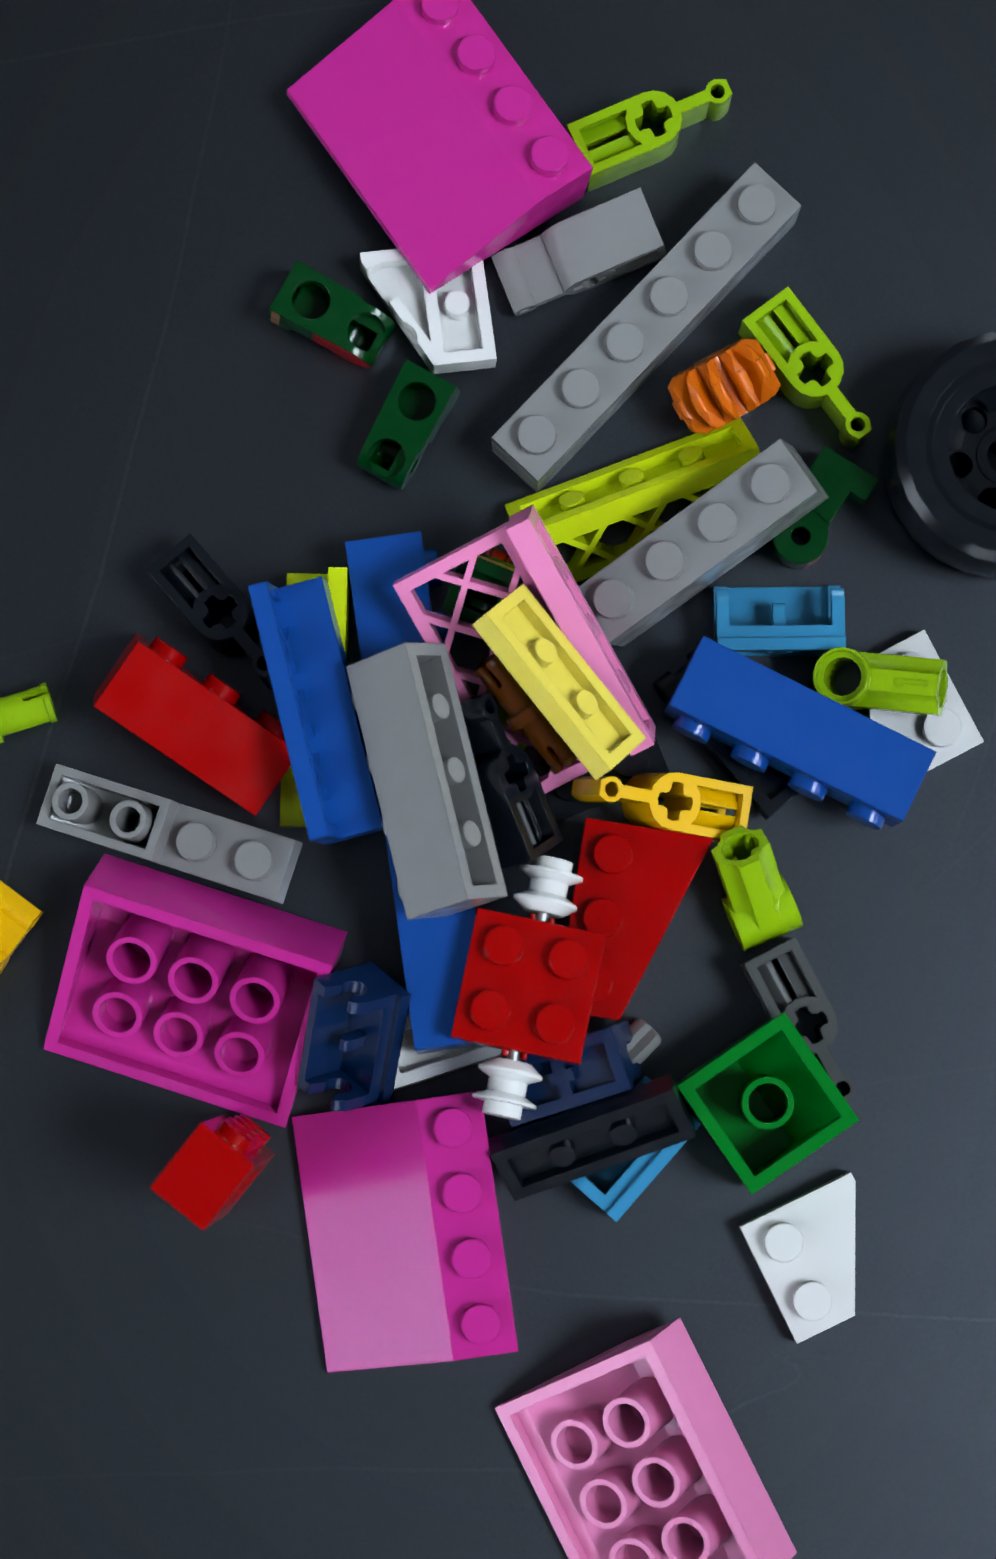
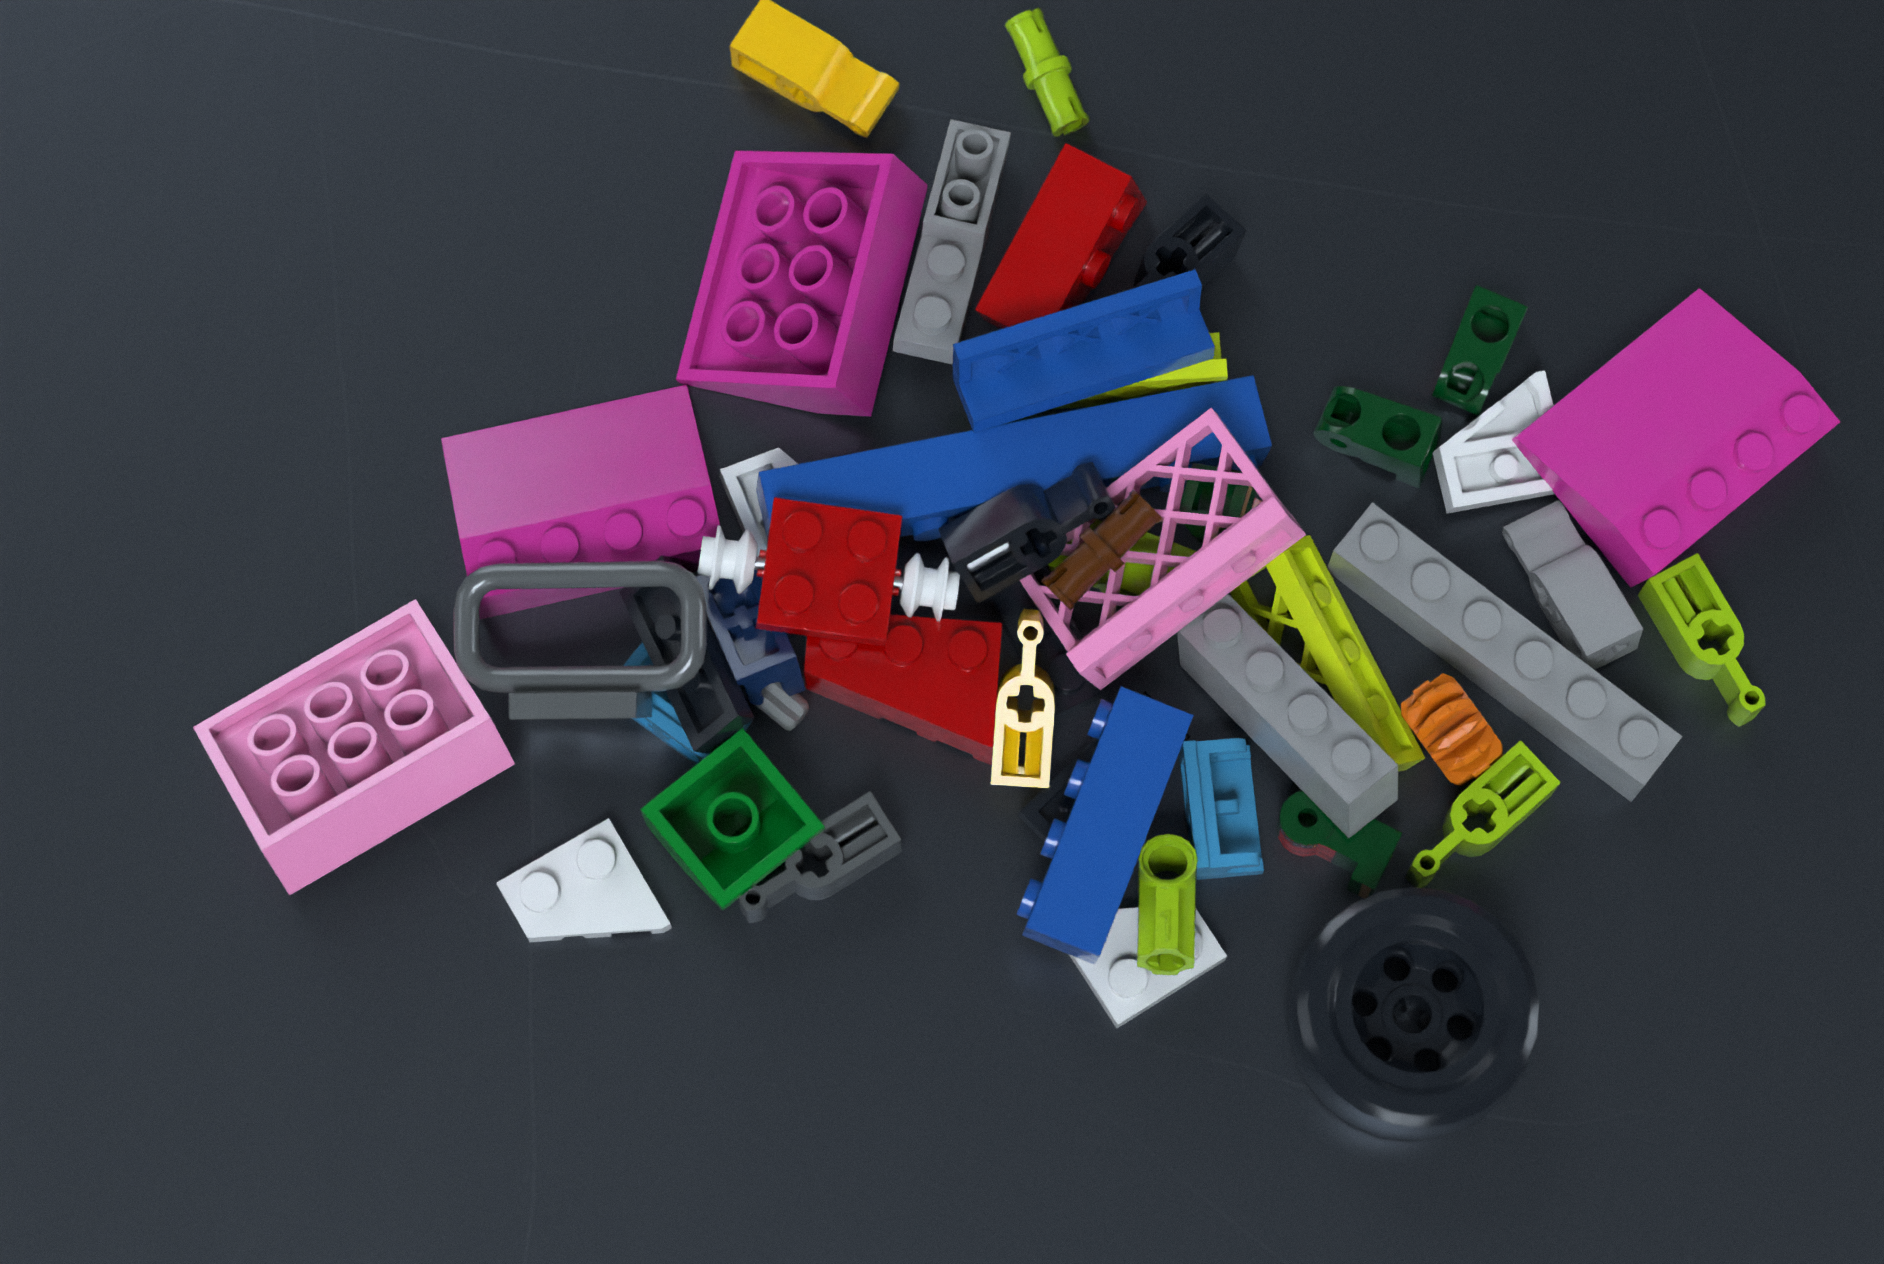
camera: 80 degrees right, 10 degrees down
red brick [149,1113,275,1231] -> none
dark blue hinge [297,962,411,1111] -> none
light grey brick [346,643,508,920] -> none
light yellow plate [472,583,646,781] -> none
lime piece [711,826,803,952] -> none
none -> dark grey bar [453,561,707,720]

